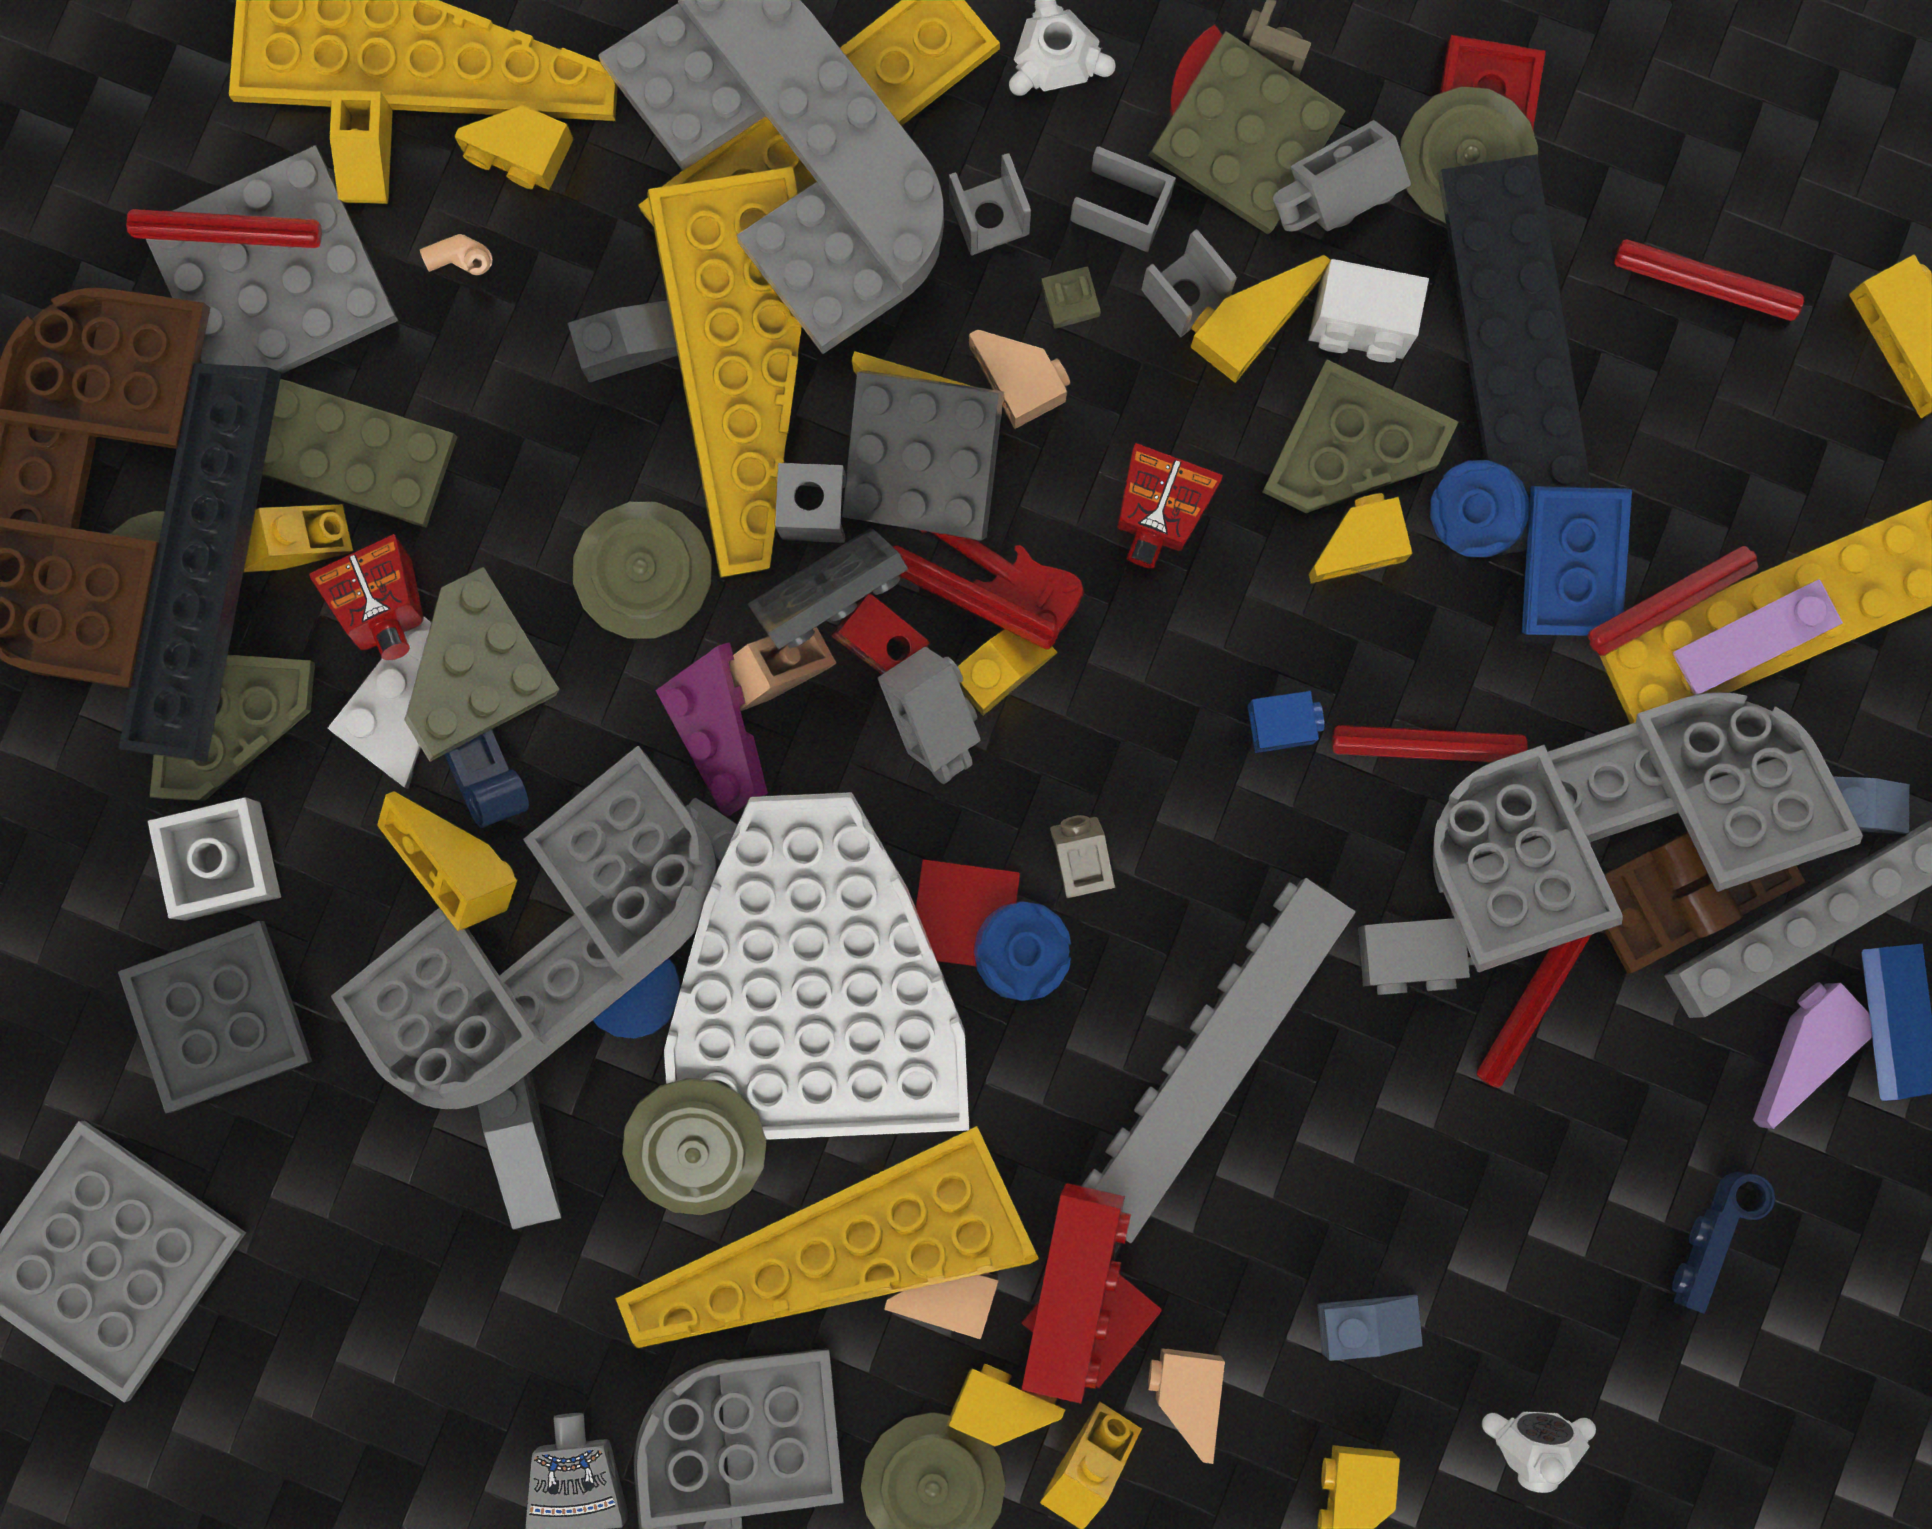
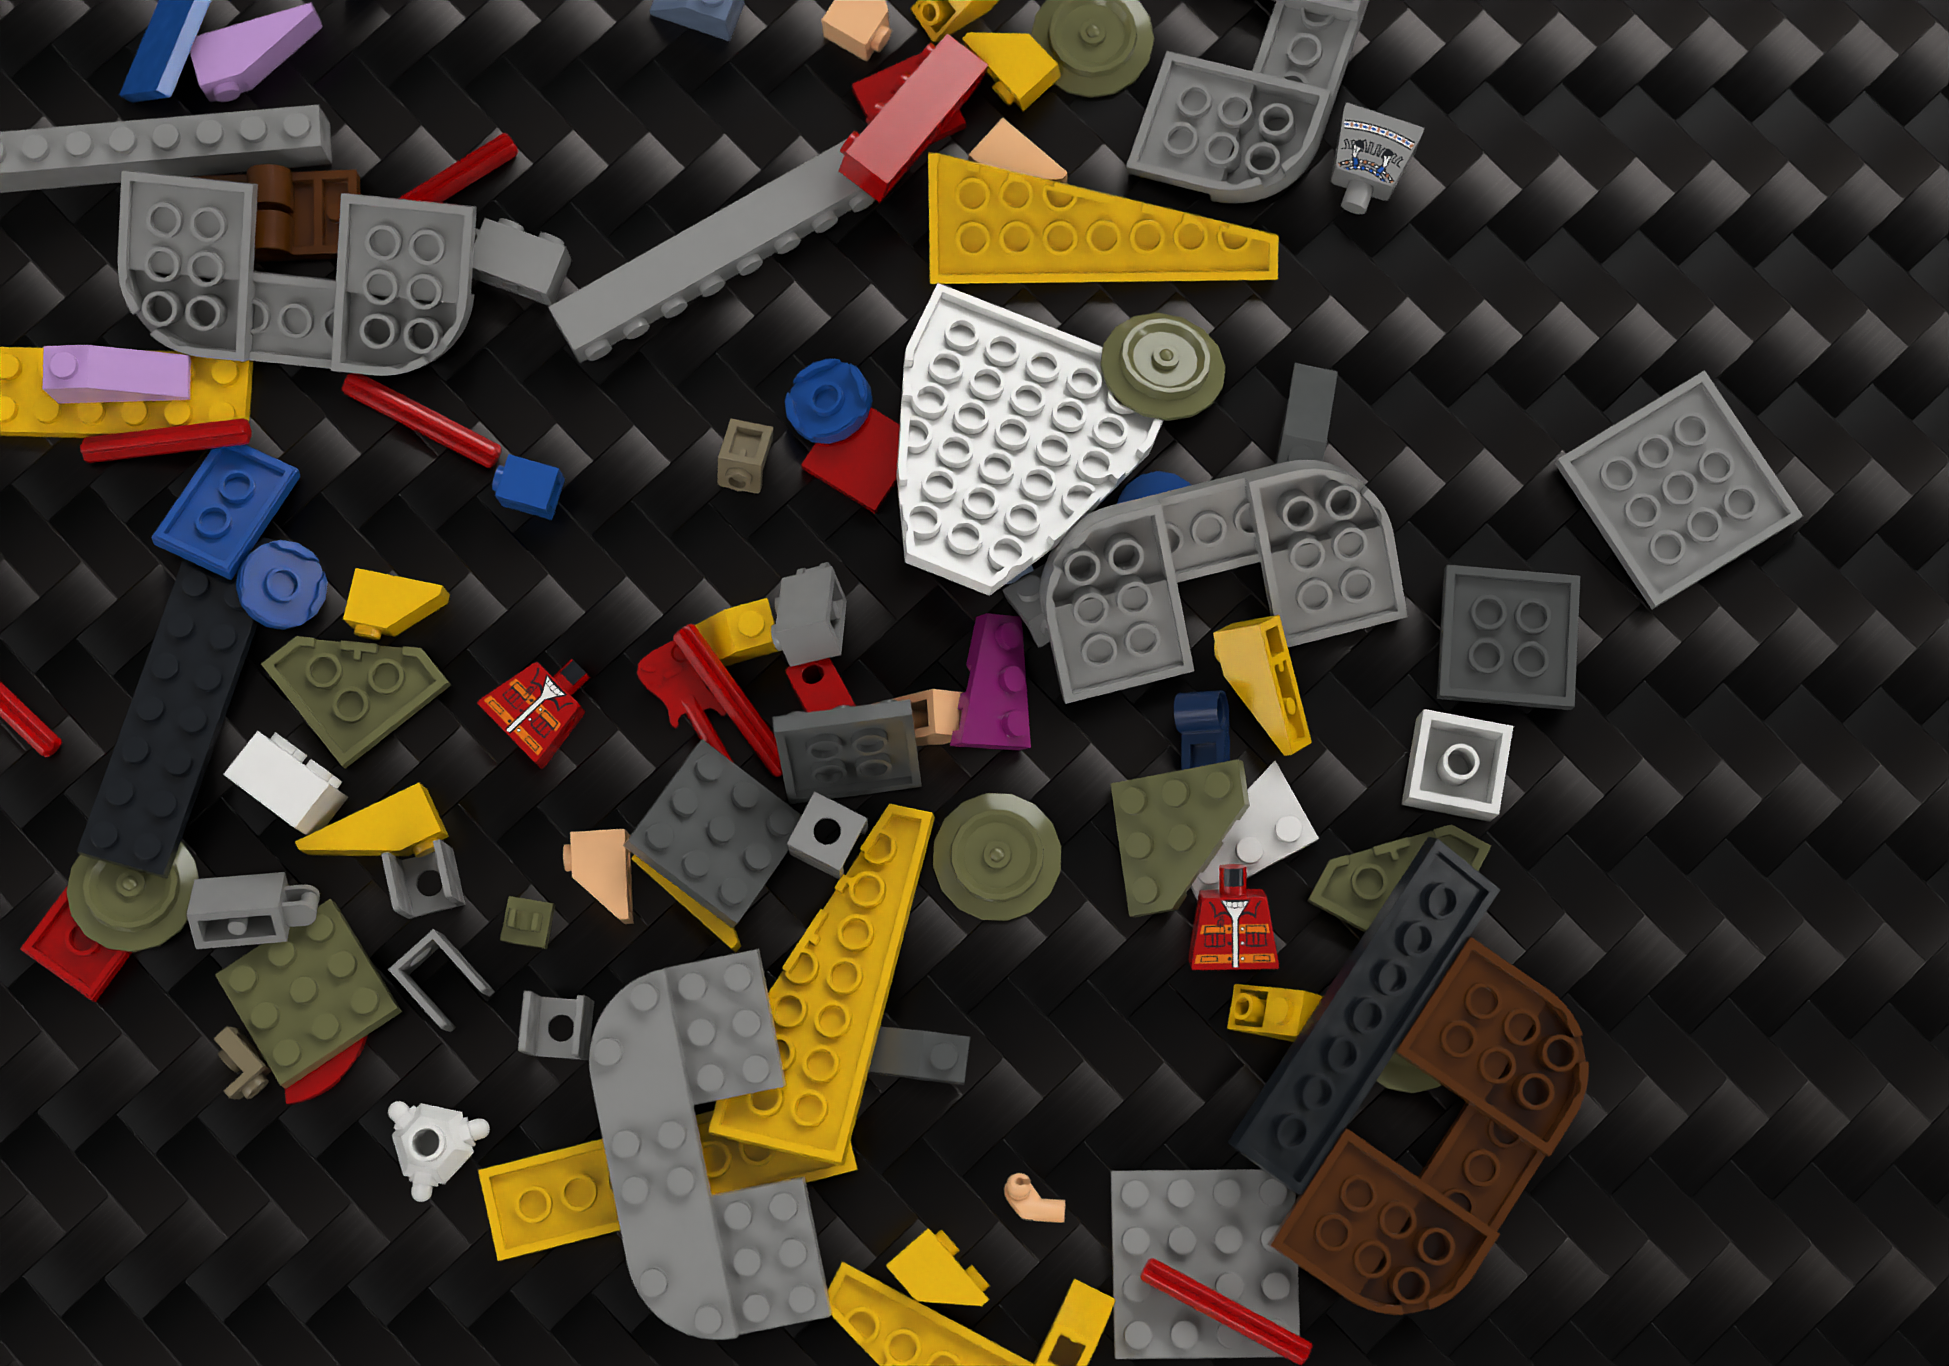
camera: 155 degrees left, 5 degrees down
olive plate [262,379,457,528] -> none
sand blue slope [1833,777,1909,834] -> none

